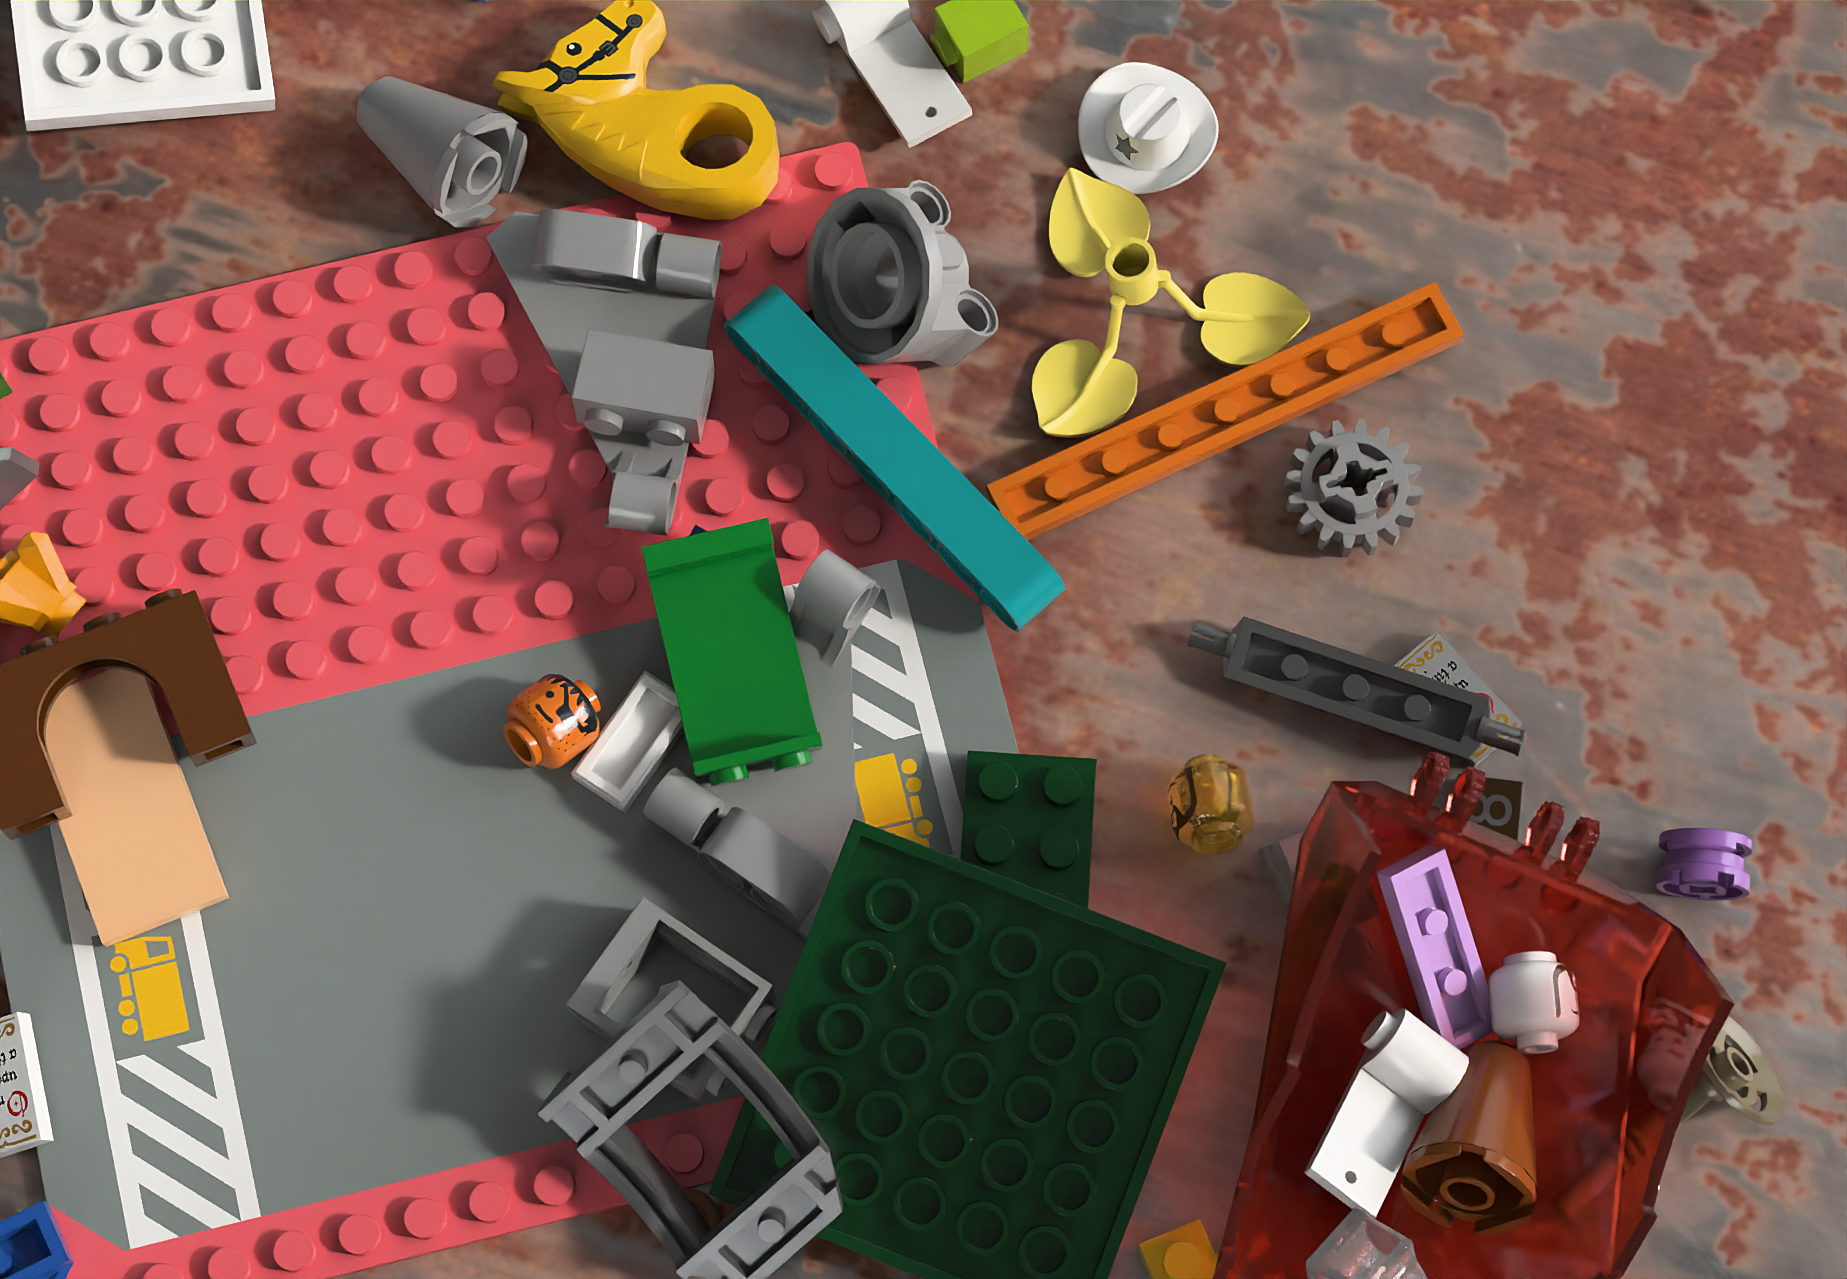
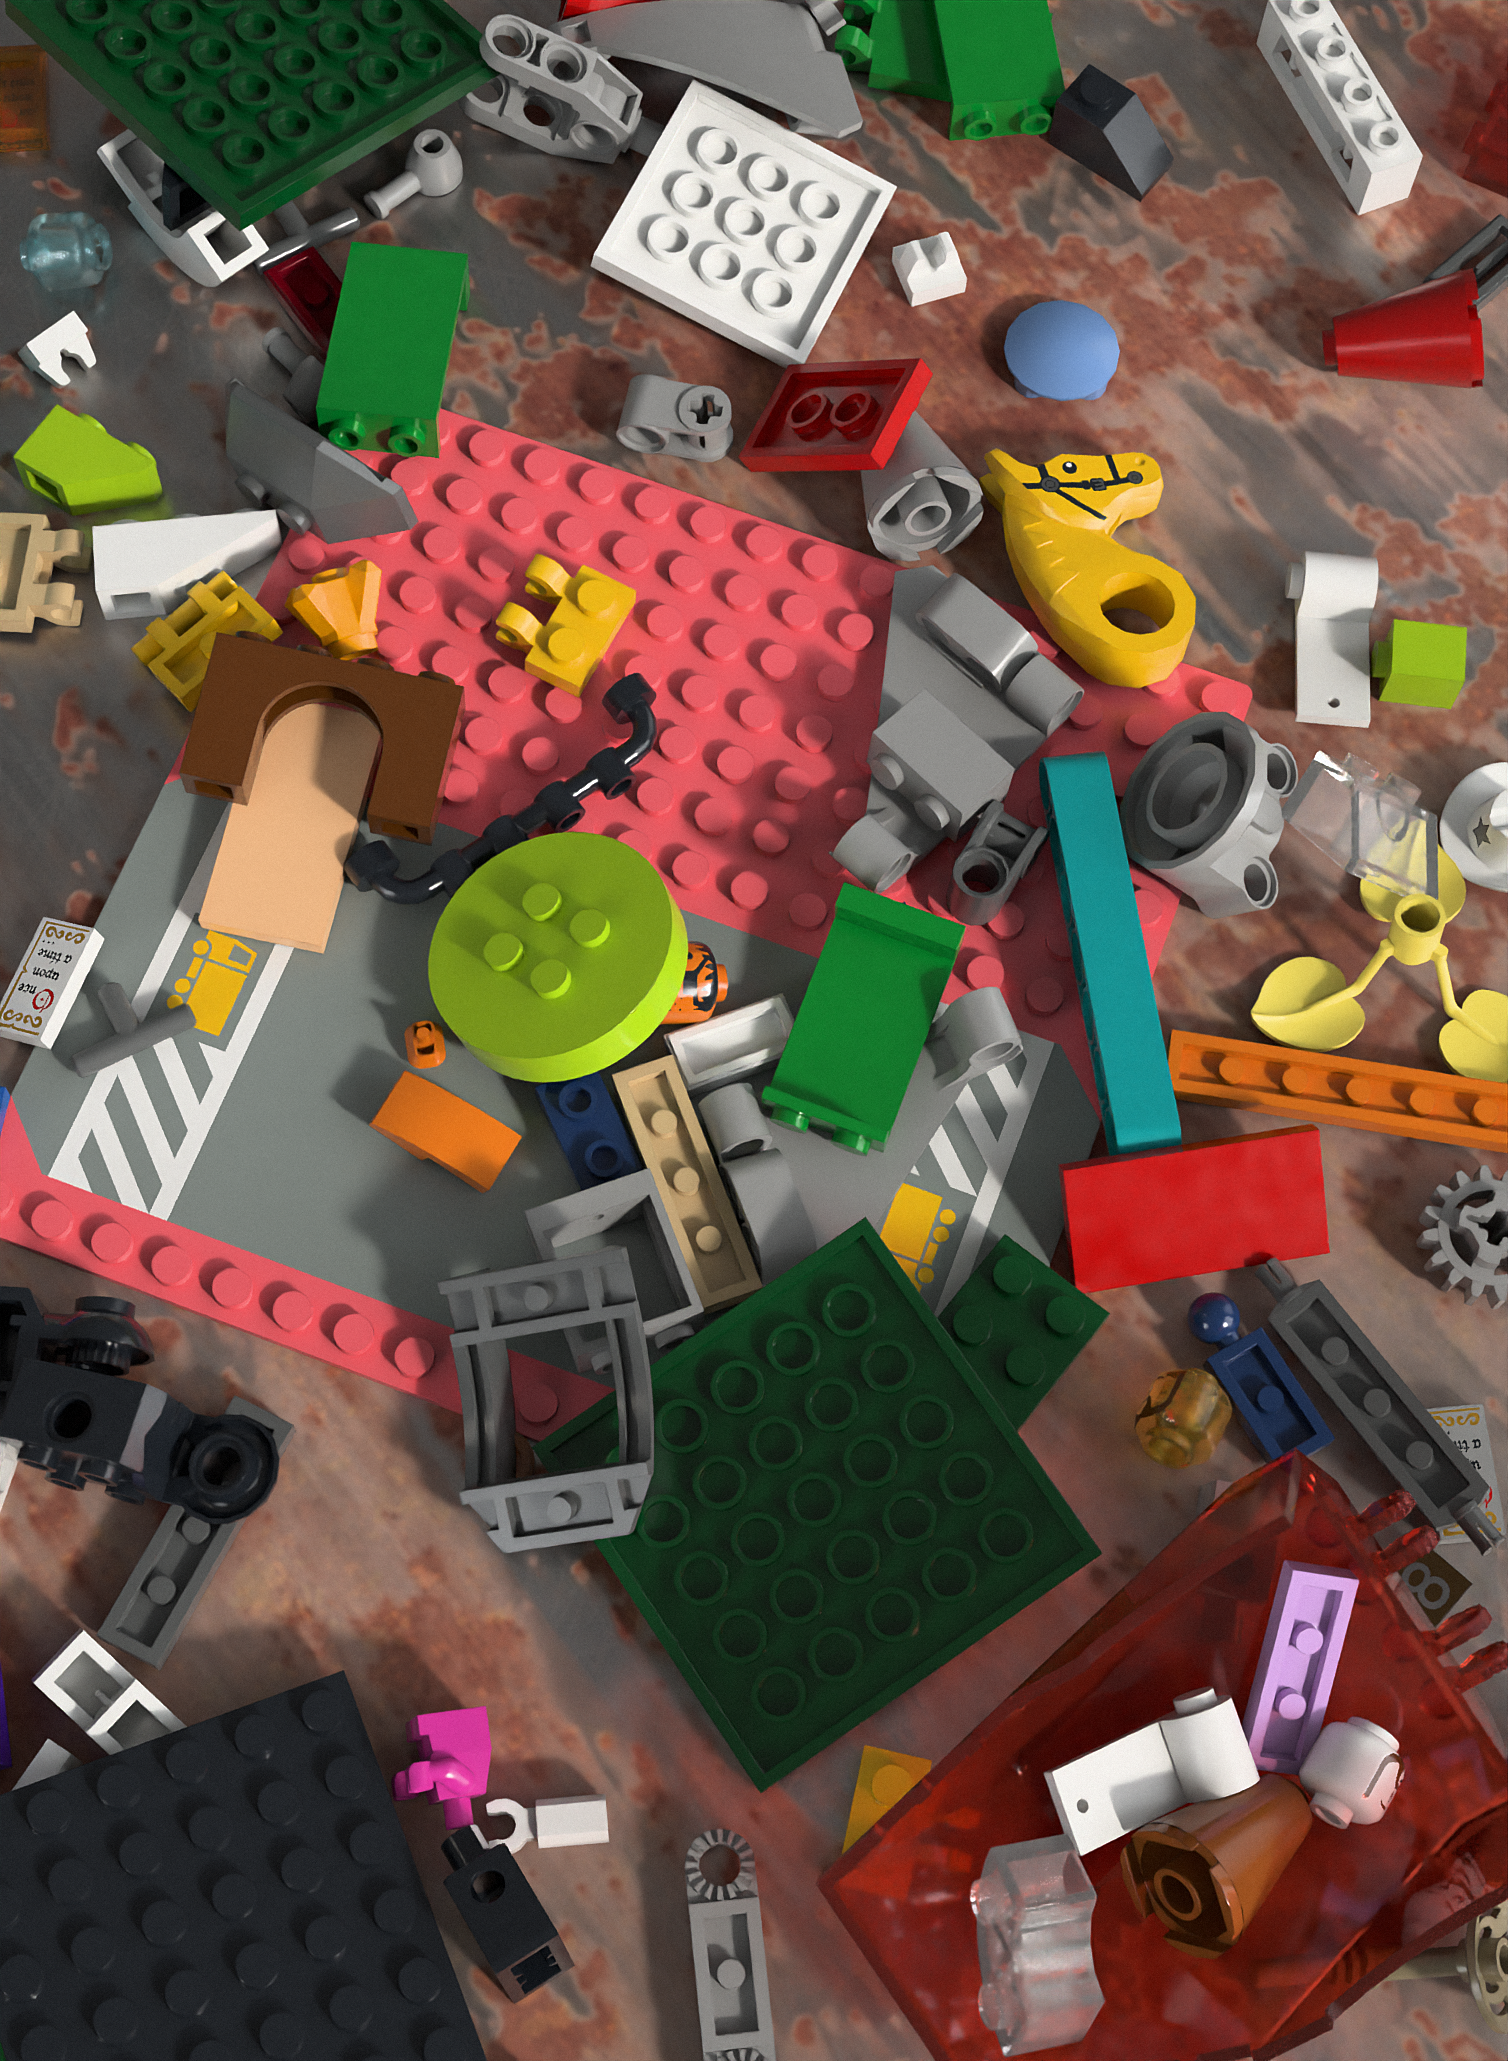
camera: 30 degrees right, 5 degrees down
none -> dark grey piece [70,982,197,1078]
none -> black bar [344,673,657,905]
none -> orange slope [369,1070,522,1193]
none -> orange rock [404,1020,446,1069]
none -> lime brick [428,832,688,1082]
none -> yellow plate [496,554,636,698]
none -> dark blue plate [535,1071,643,1192]
none -> tan plate [611,1054,763,1315]
none -> light grey piece [616,374,733,462]
none -> red plate [738,358,933,472]
none -> dark grey piece [946,800,1050,925]
none -> red tile [1058,1123,1330,1294]
none -> dark blue plate [1187,1292,1335,1477]
none -> clear slope [1281,750,1438,900]

